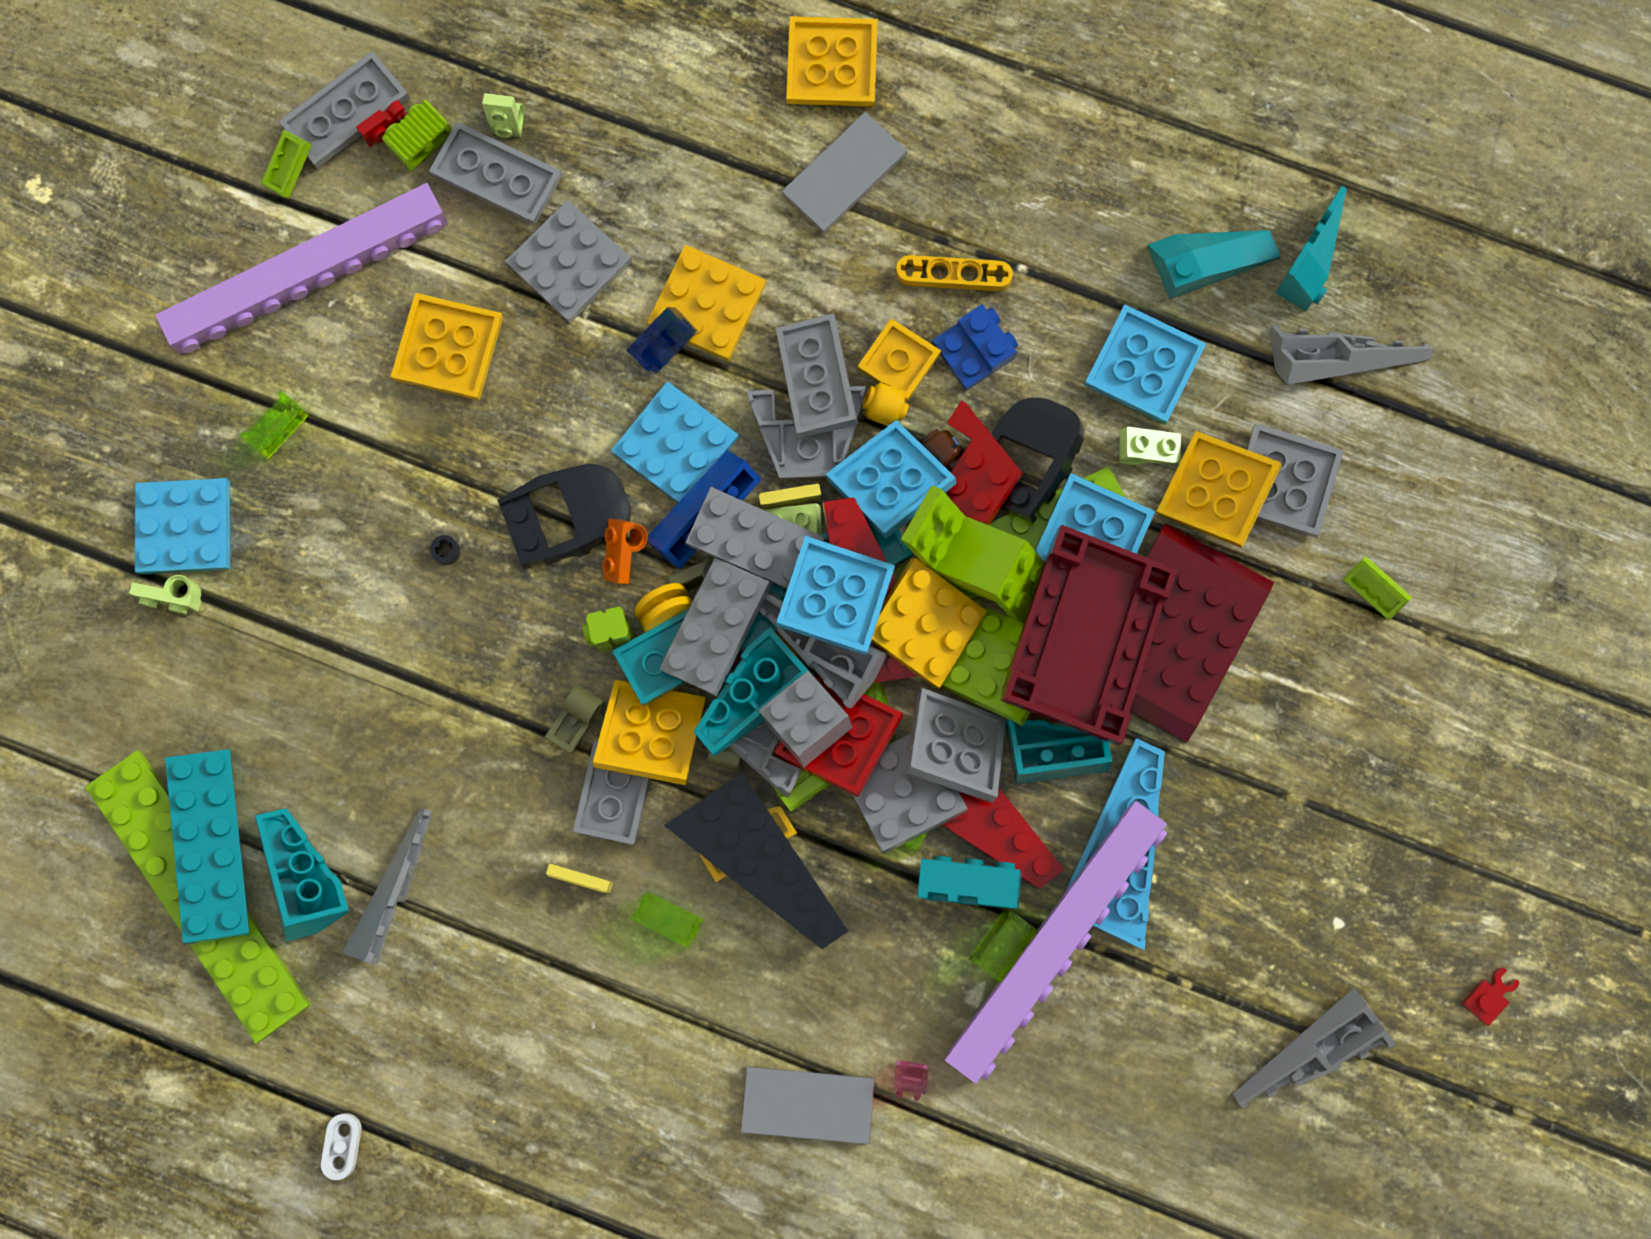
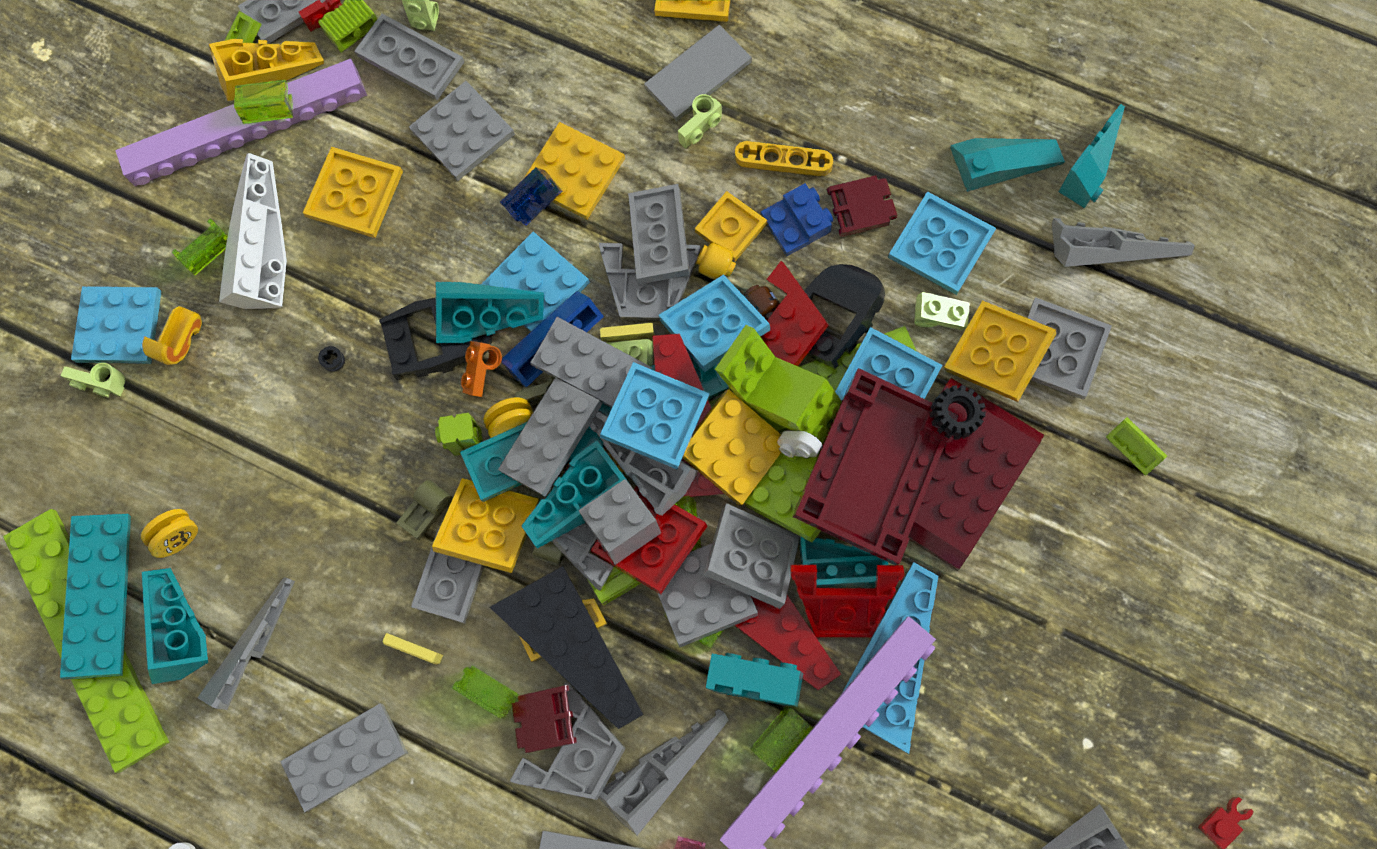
camera: 10 degrees right, 5 degrees down
none -> yellow head [141,509,198,558]
none -> yellow animal [142,306,202,365]
none -> yellow wedge [209,39,324,101]
none -> white wedge [219,153,287,309]
none -> clear neon green hinge [234,80,293,124]
none -> light grey plate [280,703,408,812]
none -> teal wedge [435,282,544,343]
none -> light grey wing [510,682,626,800]
none -> dark red plate [512,685,577,753]
none -> light grey wedge [599,709,729,836]
none -> yellowish green plate [678,94,722,149]
none -> white plate [777,431,822,458]
none -> red wing [790,565,904,638]
none -> dark red plate [826,175,898,237]
none -> black tyre [930,385,986,440]

